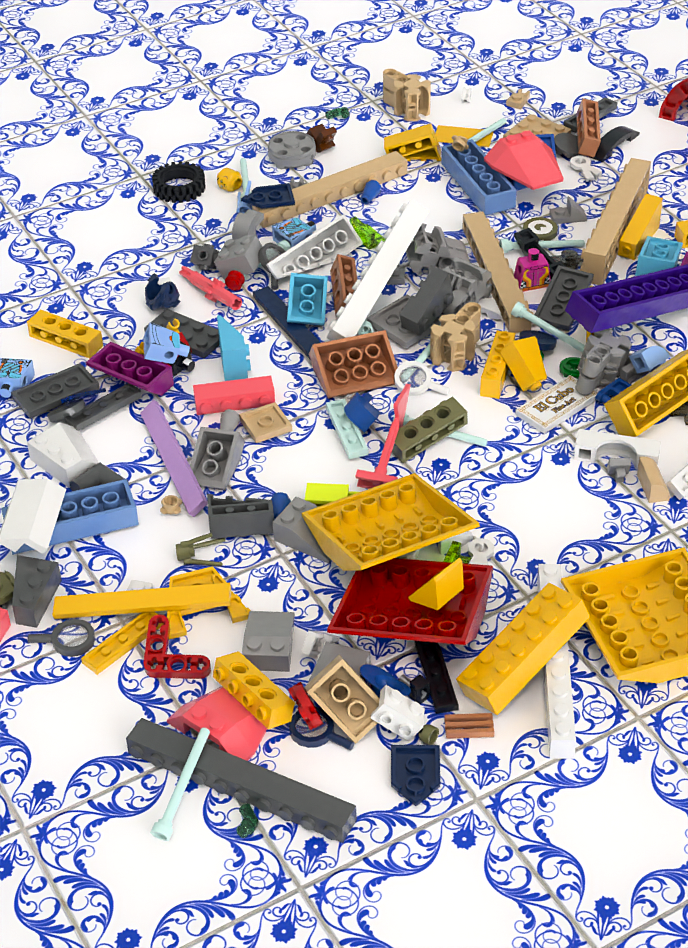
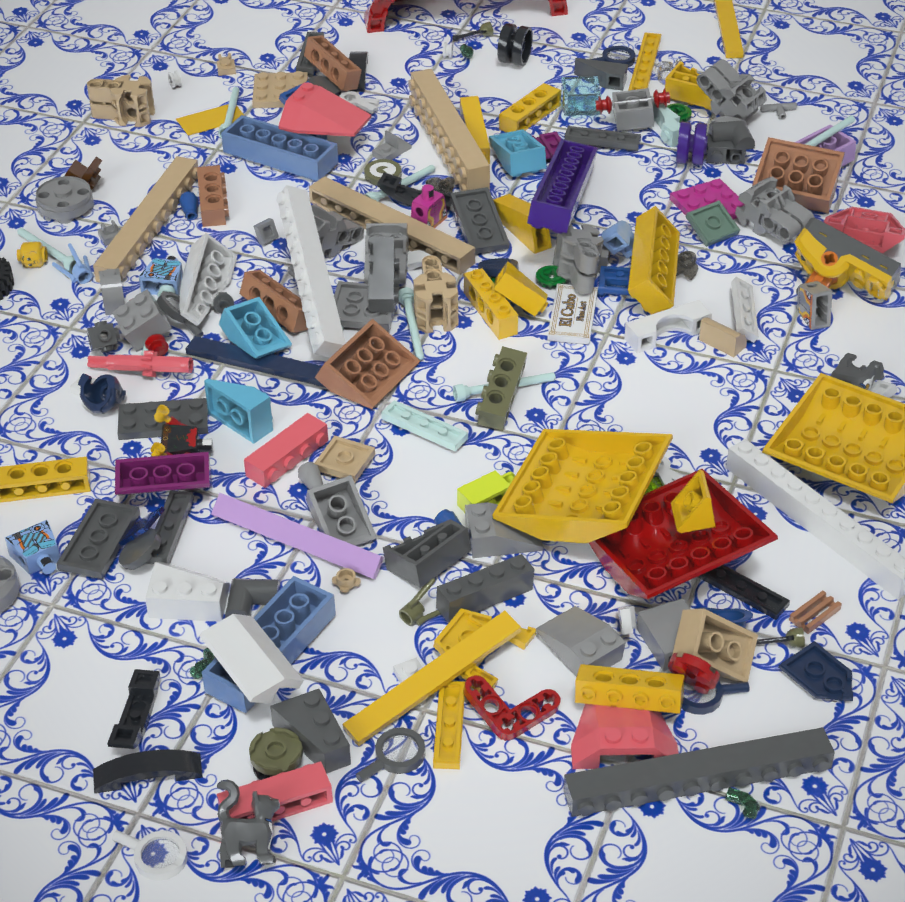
camera: 40 degrees left, 0 degrees up
light blue torso [143,322,190,364] -> none
light aqua piece [150,727,210,841] -> none
dark blue tile [241,183,295,209] -> none
clear green arm [325,107,350,120] -> none
blue brick [344,392,381,433] -> none
clear neon green panel [349,216,385,250] -> none
coral piece [355,384,411,489] -> none
white bracket [371,685,425,741] -> none
yellow wedge [384,123,442,161] -> none
white piece [394,361,450,396] -> none
black piece [399,674,430,704] -> none
tan plate [452,135,469,152] -> none
yellow brick [456,583,590,715] -> none
light aqua piece [511,301,585,353] -> none
light grey tile [607,457,631,482] -> none
none -> nougat brick [197,165,229,227]
none -> dark grey plate [213,292,234,313]
none -> dark grey brick [436,554,535,623]

